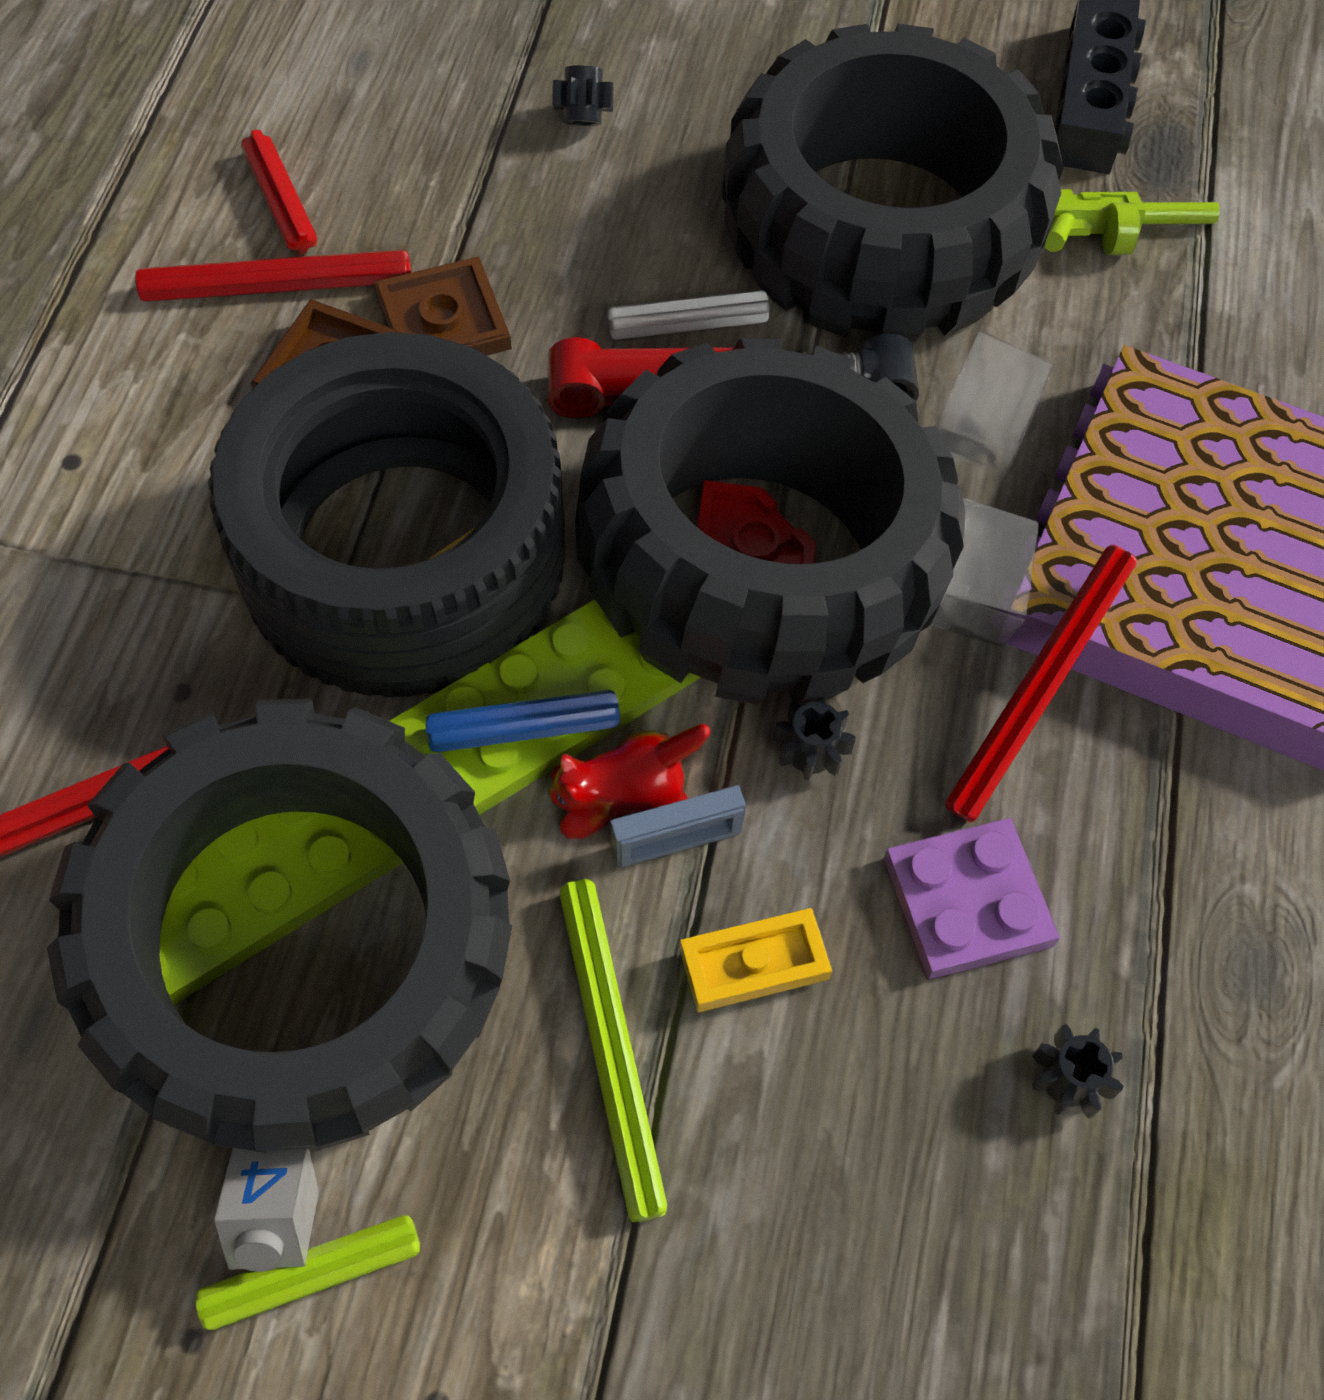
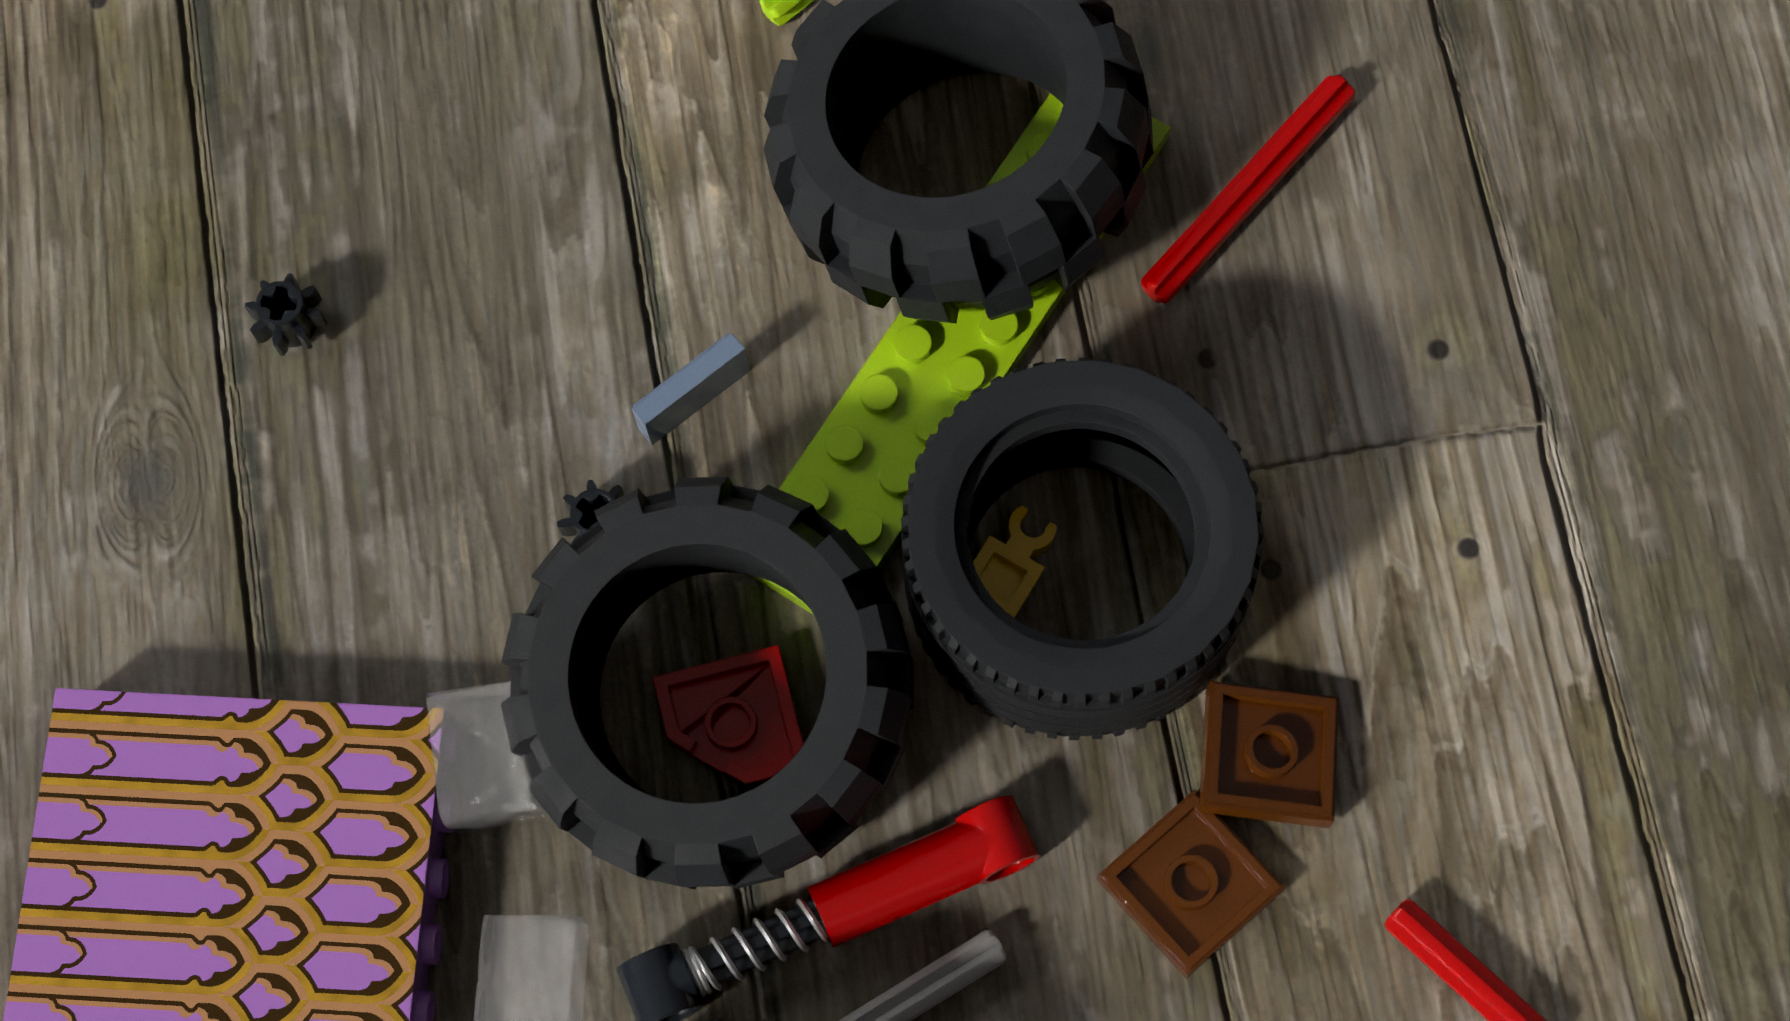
camera: 165 degrees right, 10 degrees up
red axle [135,250,412,302] -> none
blue axle [425,689,620,752] -> none
red animal [549,724,711,839] -> none
lime axle [559,879,667,1222] -> none
yellow plate [679,908,832,1013] -> none
medium lavender plate [884,818,1060,980] -> none
red axle [945,545,1137,823] -> none

